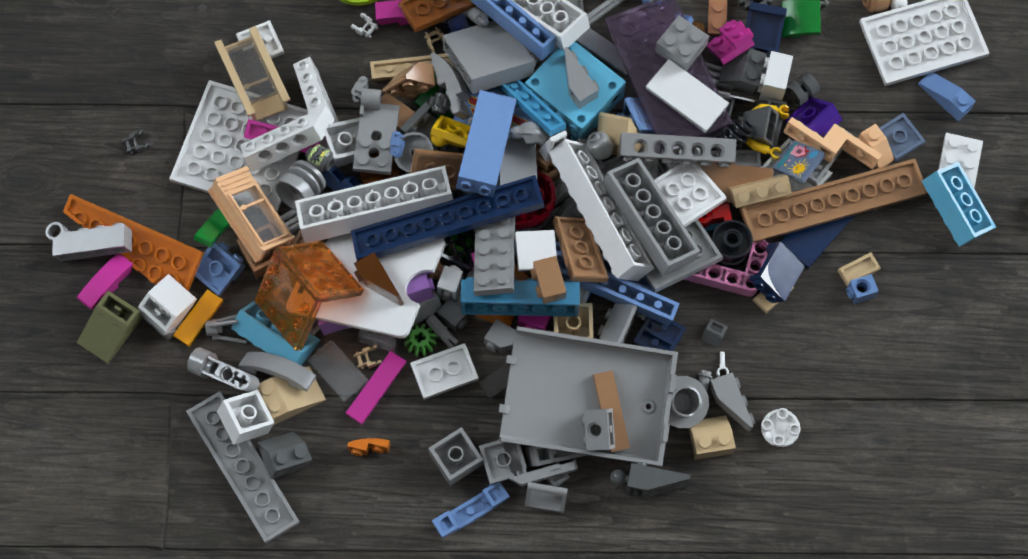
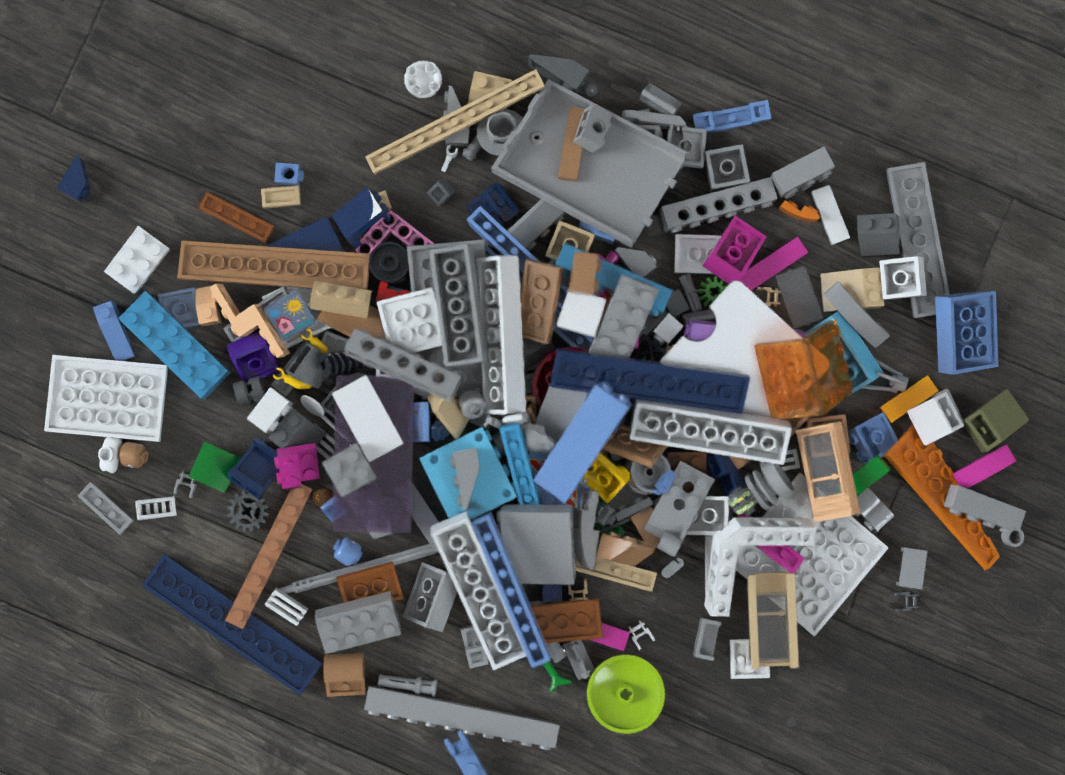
camera: 155 degrees left, 15 degrees up
light grey beam [187,347,259,392] -> none
reddish brown slope [354,252,404,306] -> none
light grey piece [468,7,489,26] -> none
medium azure slope [922,162,996,247] -> none
none -> dark azure brick [118,291,231,400]
none -> dark orange tile [198,192,275,243]
none -> tan plate [365,69,545,175]
none -> light grey brick [659,177,777,233]
none -> light grey panel [693,617,721,661]
none -> dark pink slope [702,216,766,284]
none -> light grey brick [770,147,835,200]
none -> white tile [811,185,850,245]
none -> light grey brick [854,488,894,532]
none -> light grey panel [896,547,927,589]
none -> medium blue slope [935,291,998,375]

